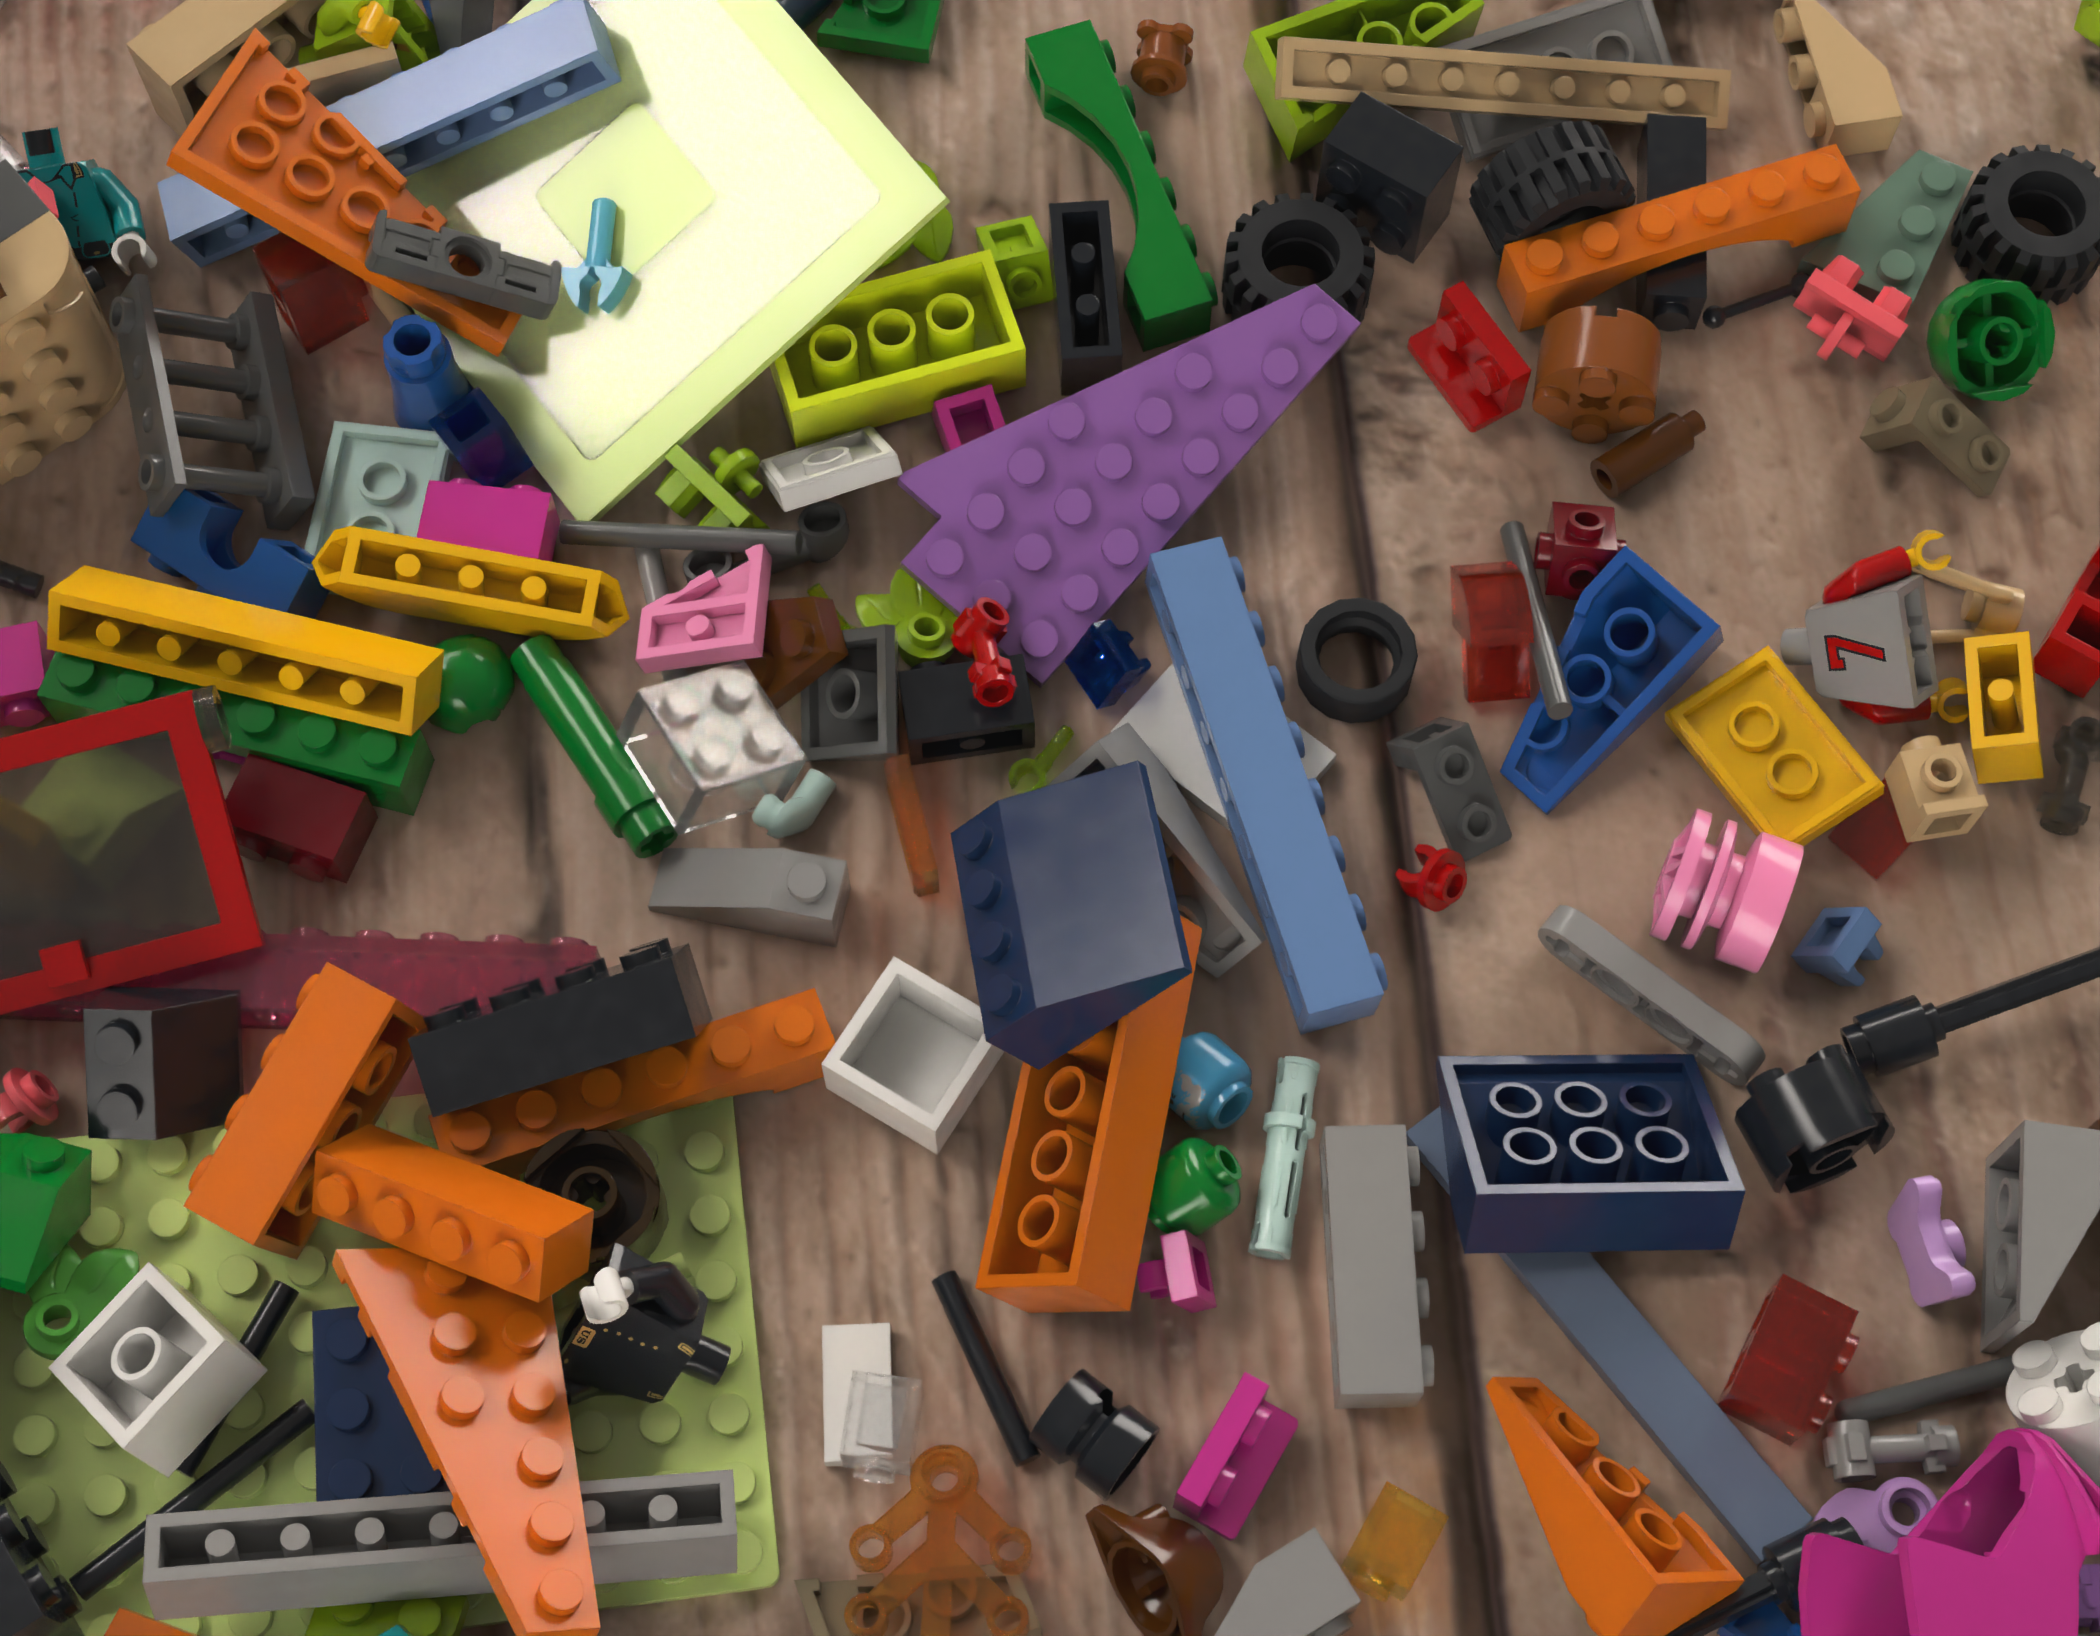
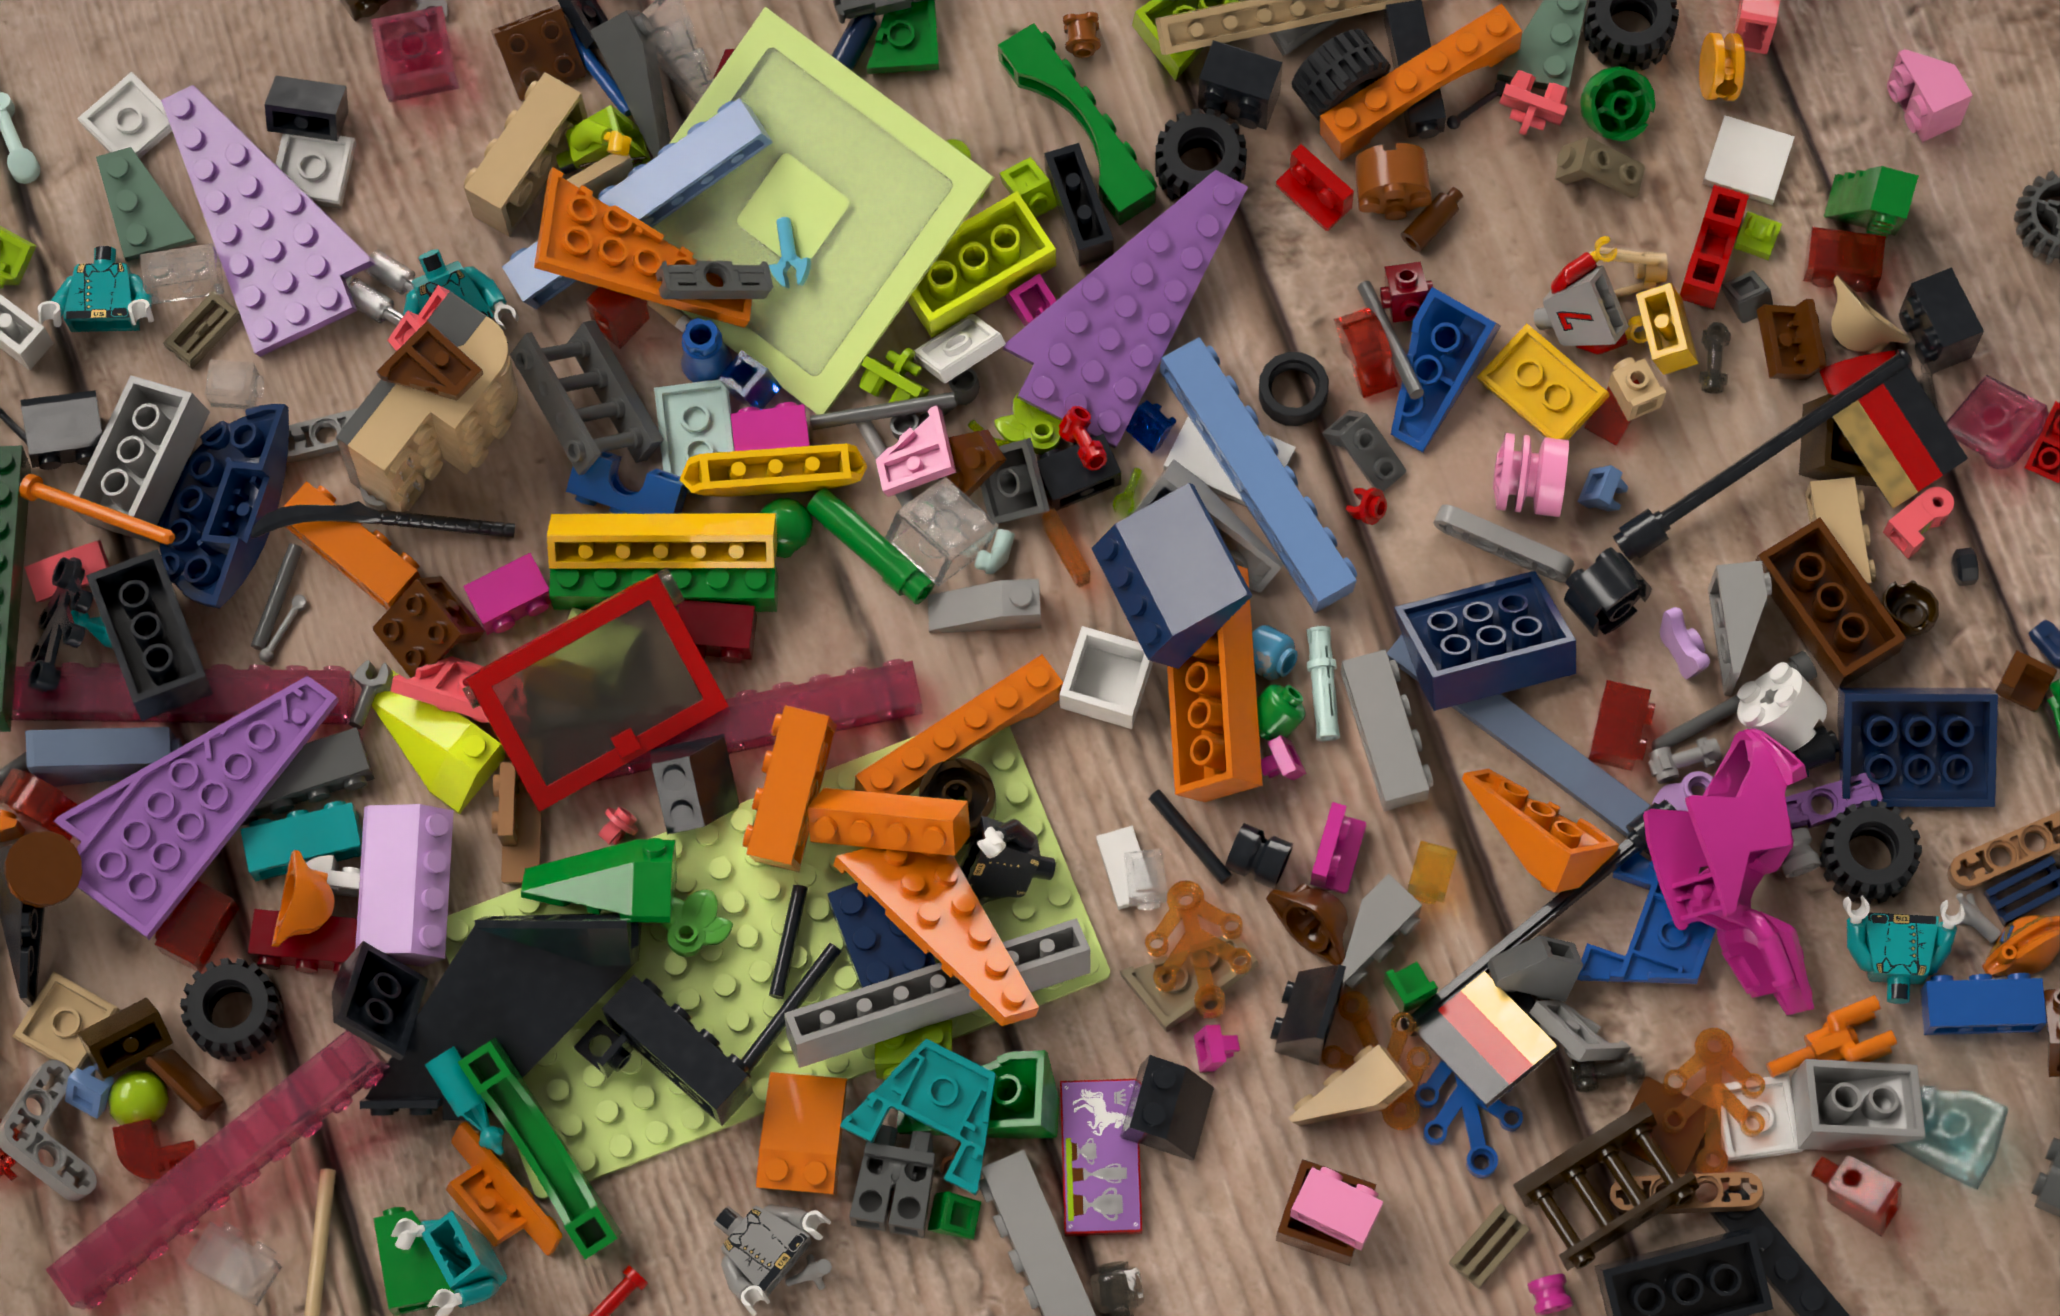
camera: 10 degrees left, 5 degrees up
white brick [48,1262,268,1478] -> none
black brick [408,938,713,1117] -> none

